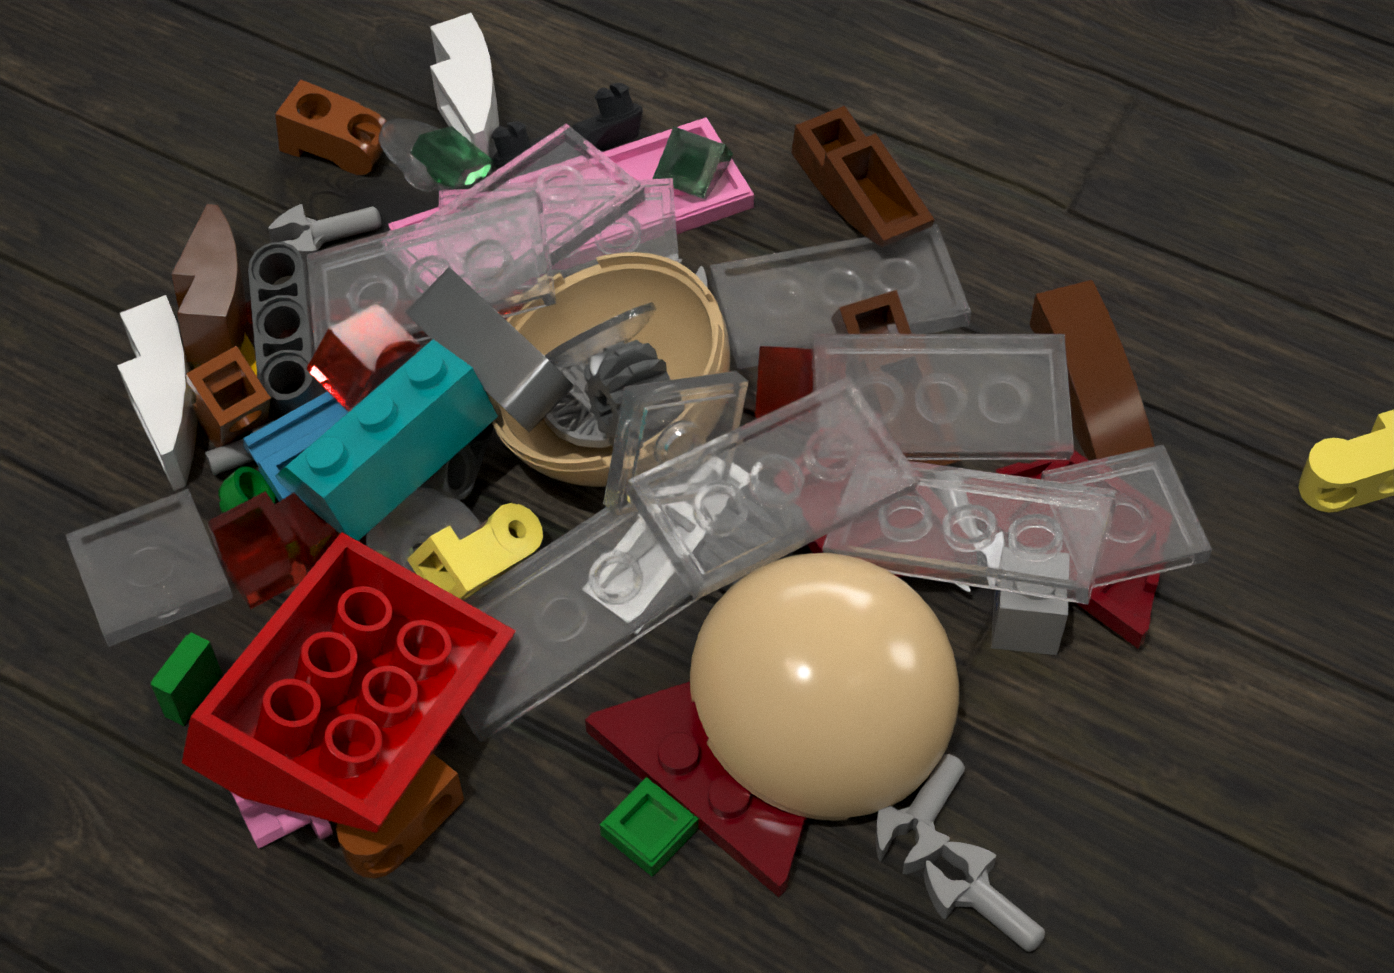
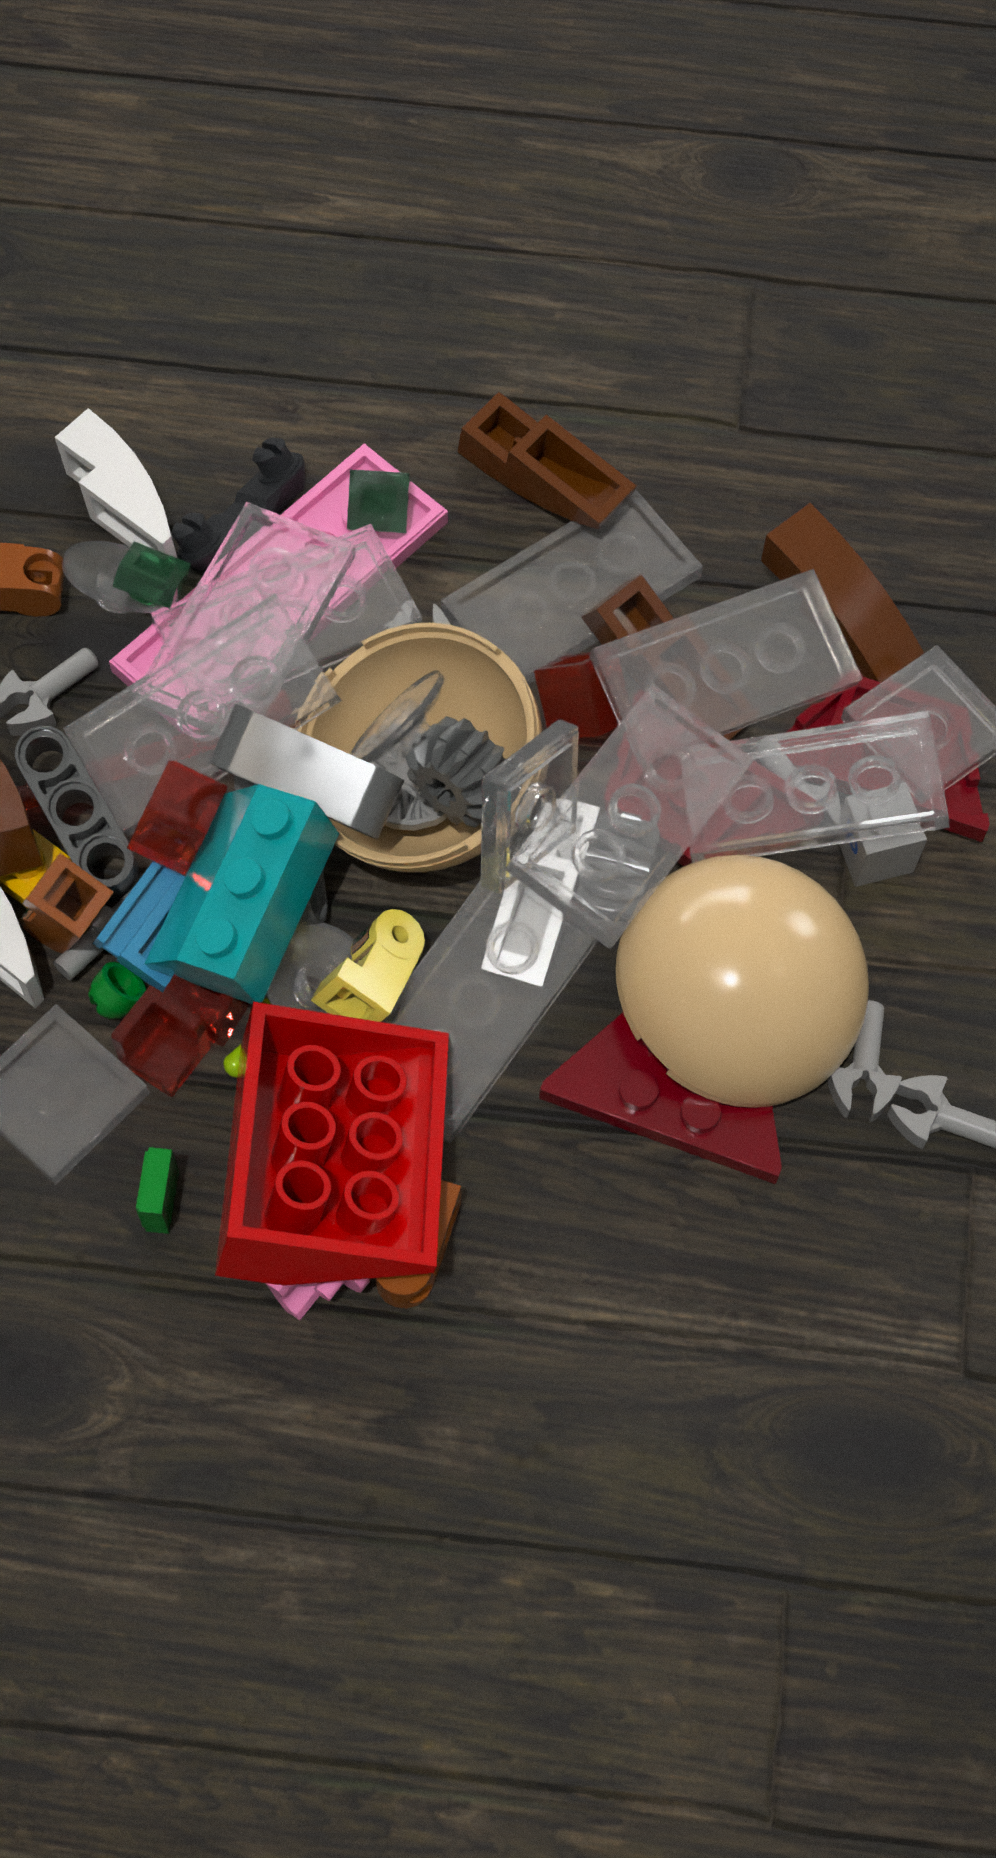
camera: 25 degrees left, 10 degrees up
green tile [600,777,699,877] -> none

